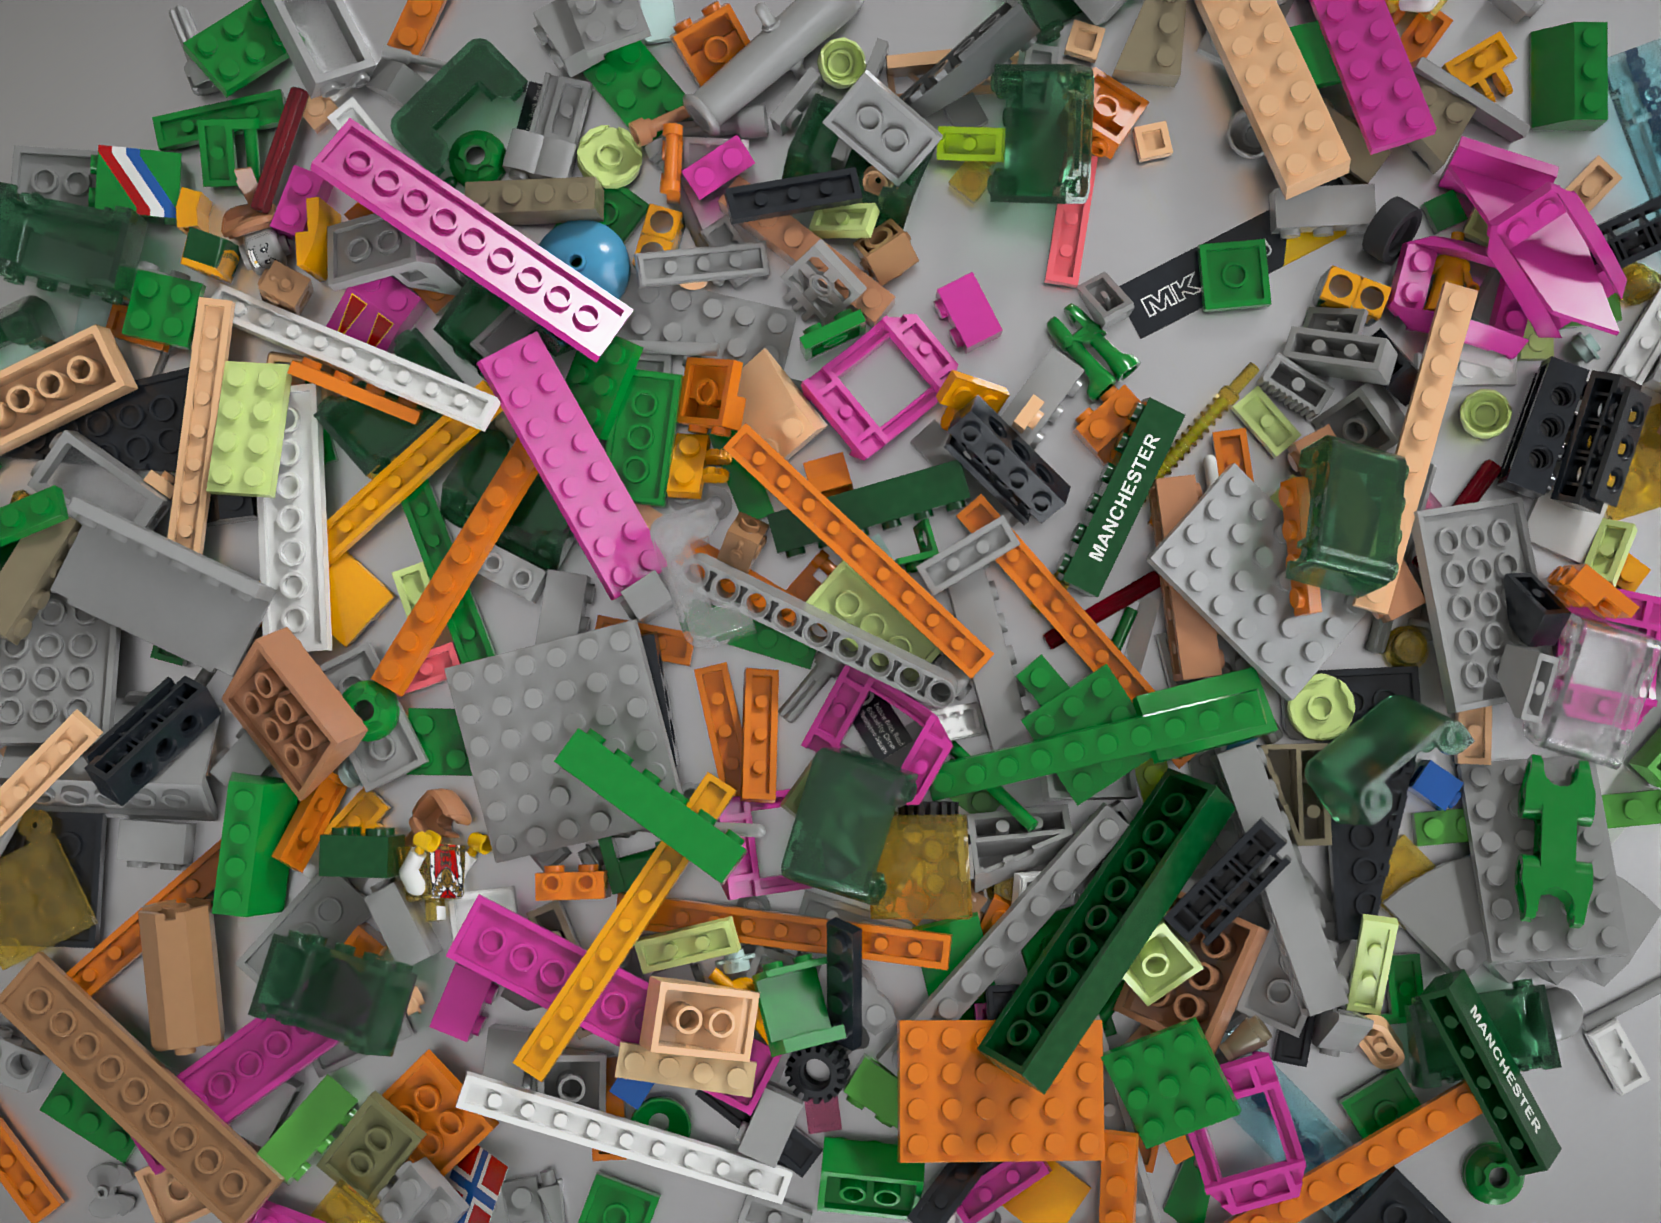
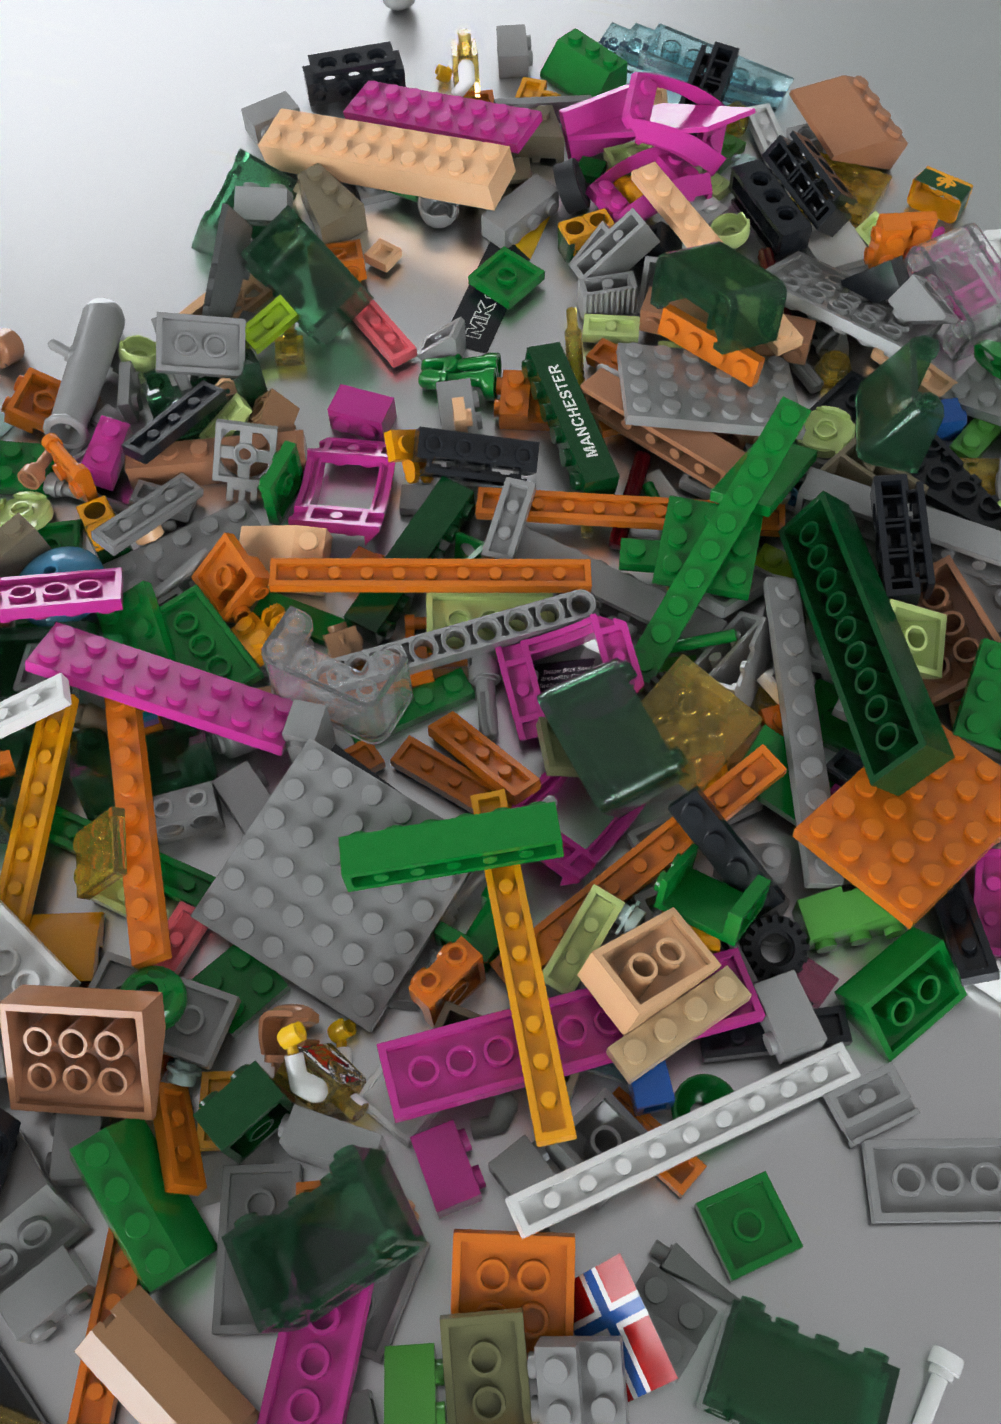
camera: 45 degrees left, 25 degrees down
none -> clear yellow plate [73,806,127,900]

